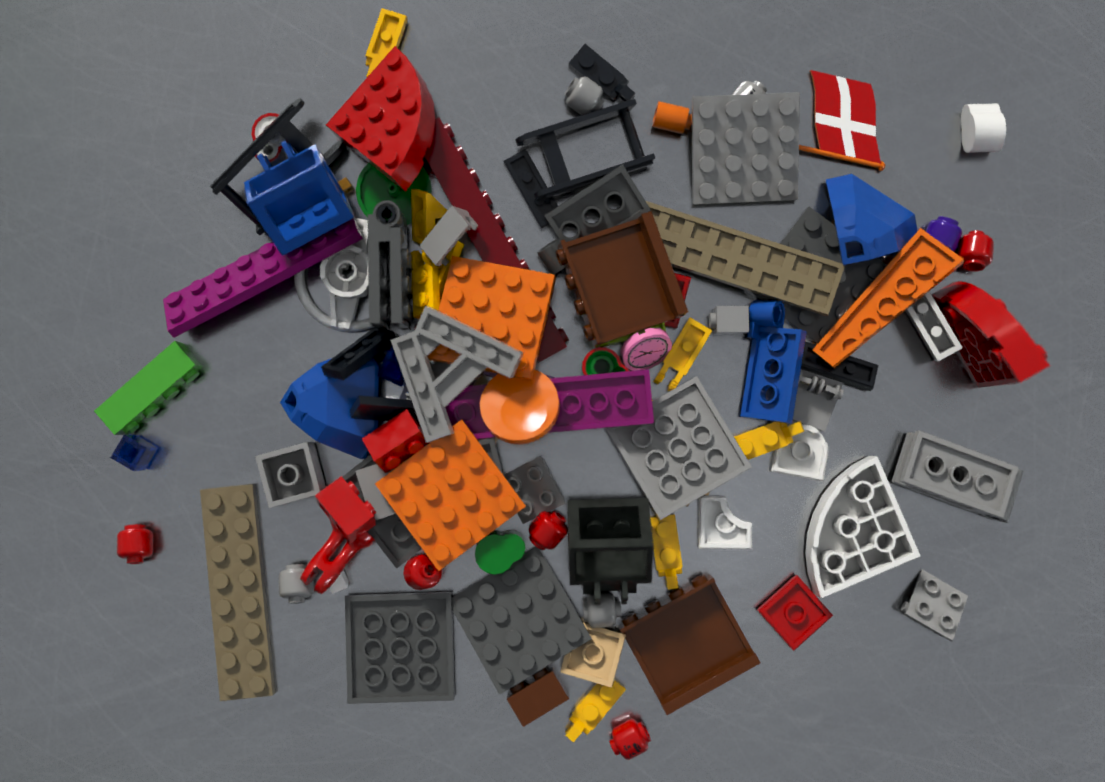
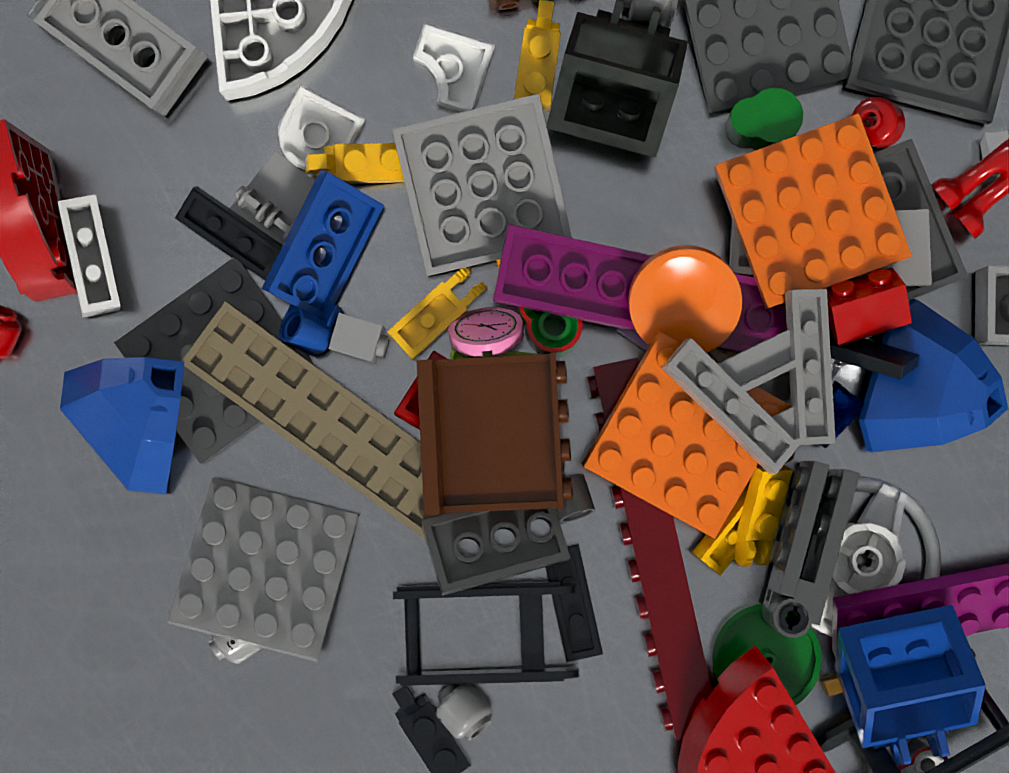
camera: 170 degrees left, 0 degrees up
red brick [315,476,376,544] -> none
black hinge [321,327,396,381] -> none
yellow slope [411,188,447,244] -> none
light grey hinge [419,206,478,266] -> none
light grey hinge [504,456,566,524] -> none
red head [529,511,568,550] -> none
flag [652,70,885,171] -> none
orange wing [813,228,964,368] -> none
dark purple head [926,216,962,252] -> none

